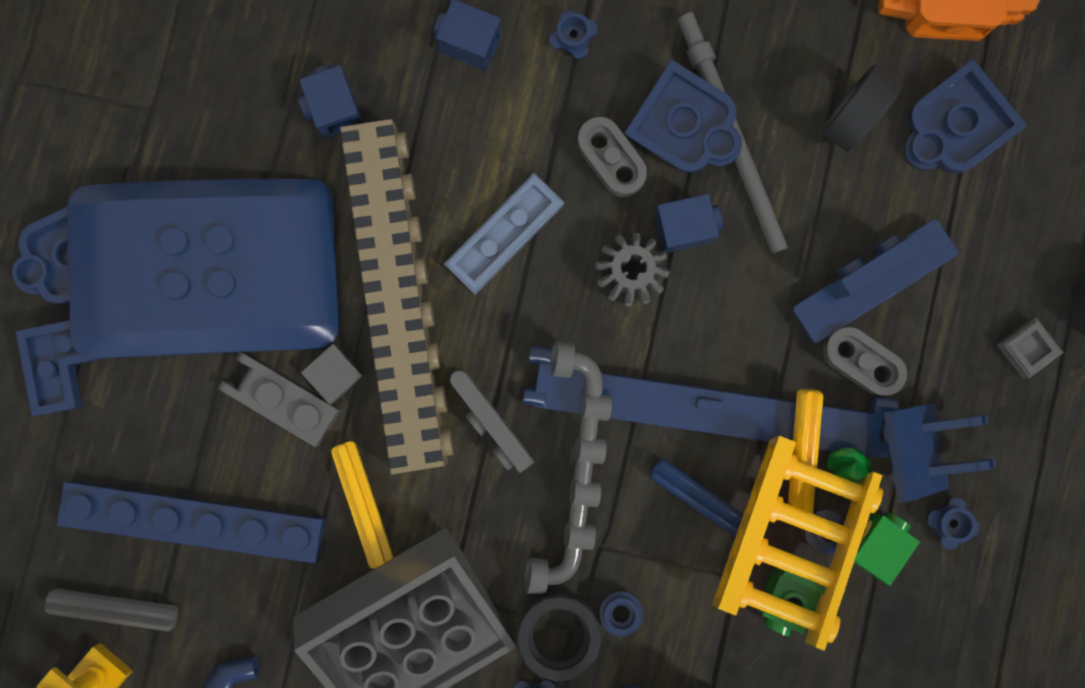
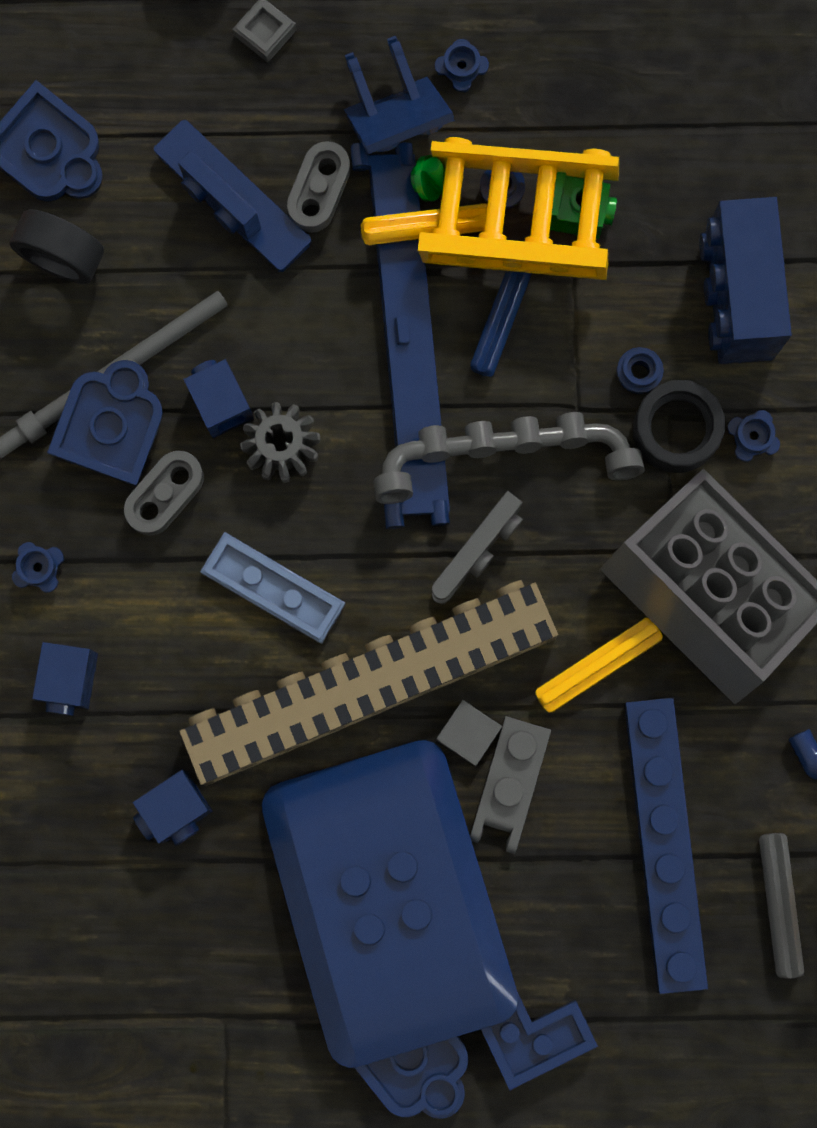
camera: 100 degrees left, 5 degrees down
green brick [854,511,920,586] -> none

